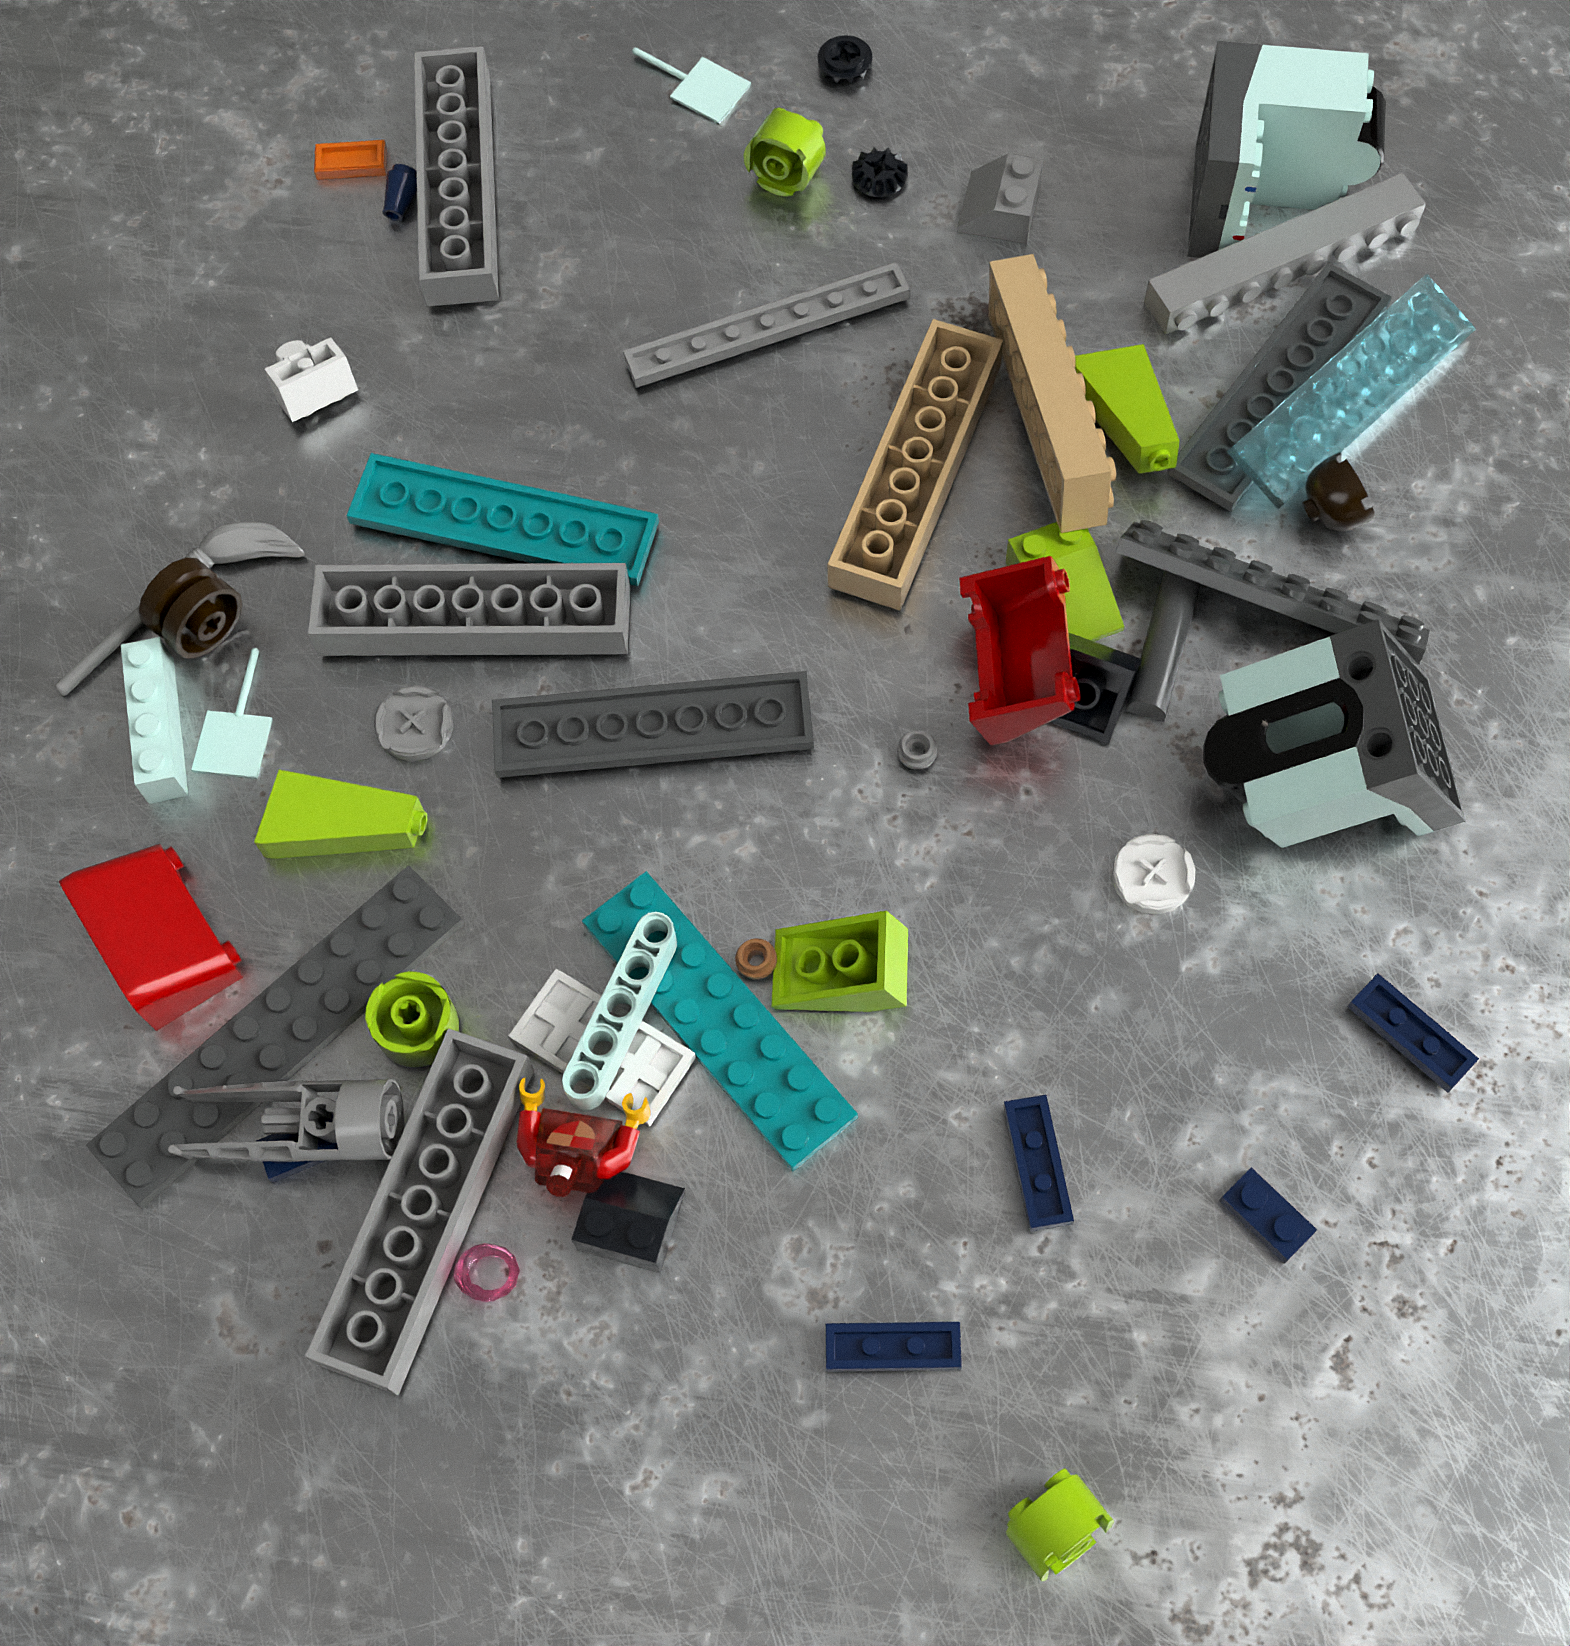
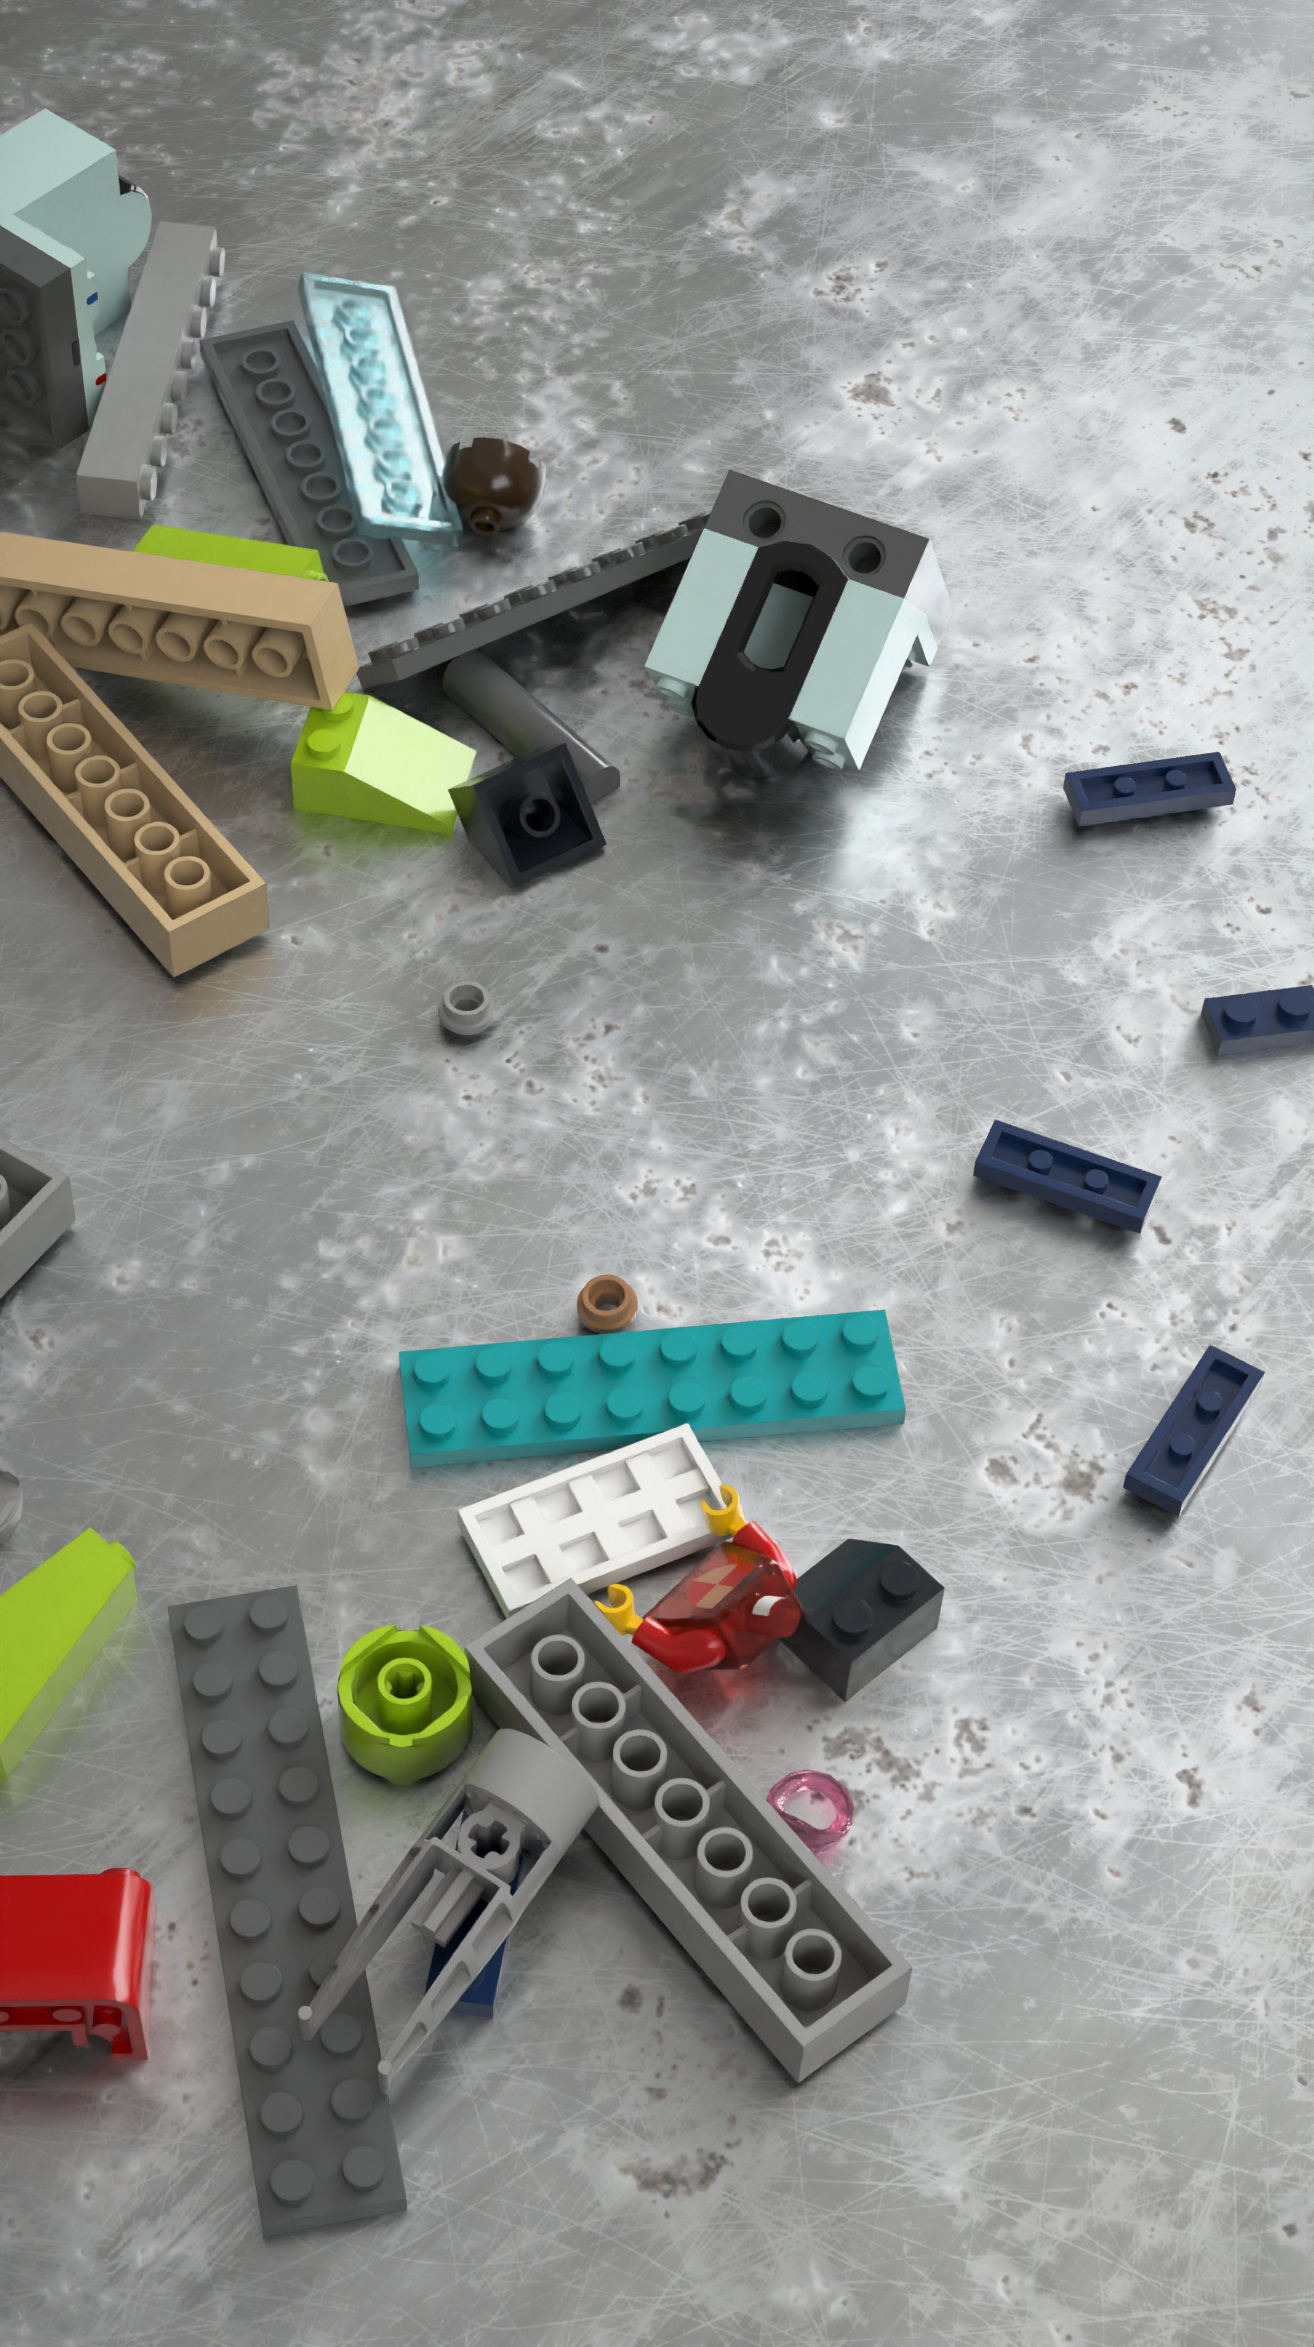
camera: 65 degrees left, 15 degrees down
dark grey plate [492,671,814,778] -> none
light aqua beam [562,912,677,1111] -> none
lime slope [772,910,908,1012] -> none
red windscreen [959,556,1080,746] -> none
white tile [1112,833,1196,915] -> none

